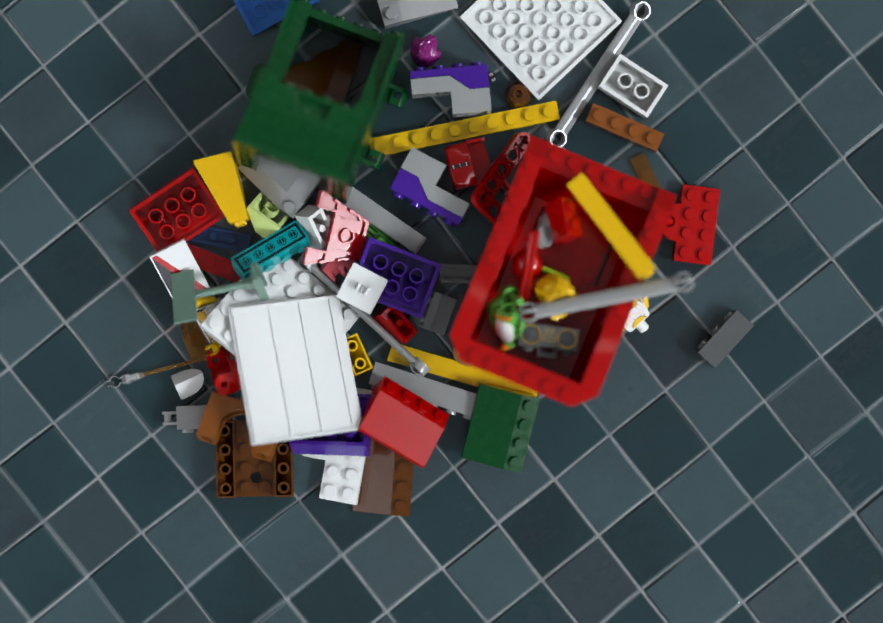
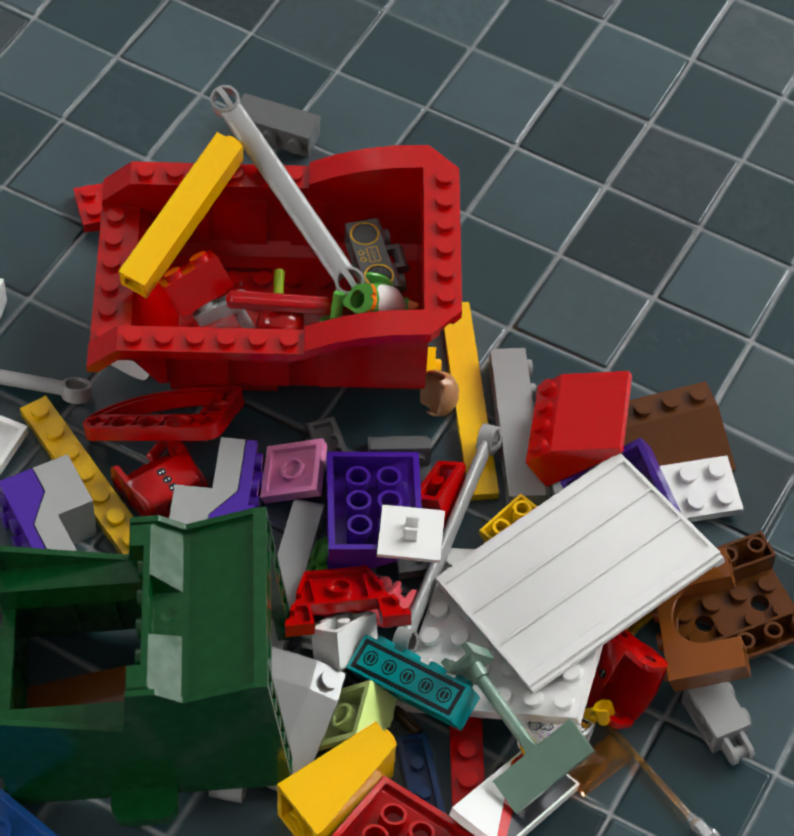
camera: 115 degrees left, 35 degrees down
white brick [171,369,204,400] -> none
dark green slope [461,383,540,473] -> none
reddish brown cone [505,82,531,108] -> none
yellow hair [534,273,577,321] -> none
dark orange brick [585,103,664,153] -> none
clear orange piece [630,153,661,188] -> none
none -> bright pink plate [260,438,327,504]

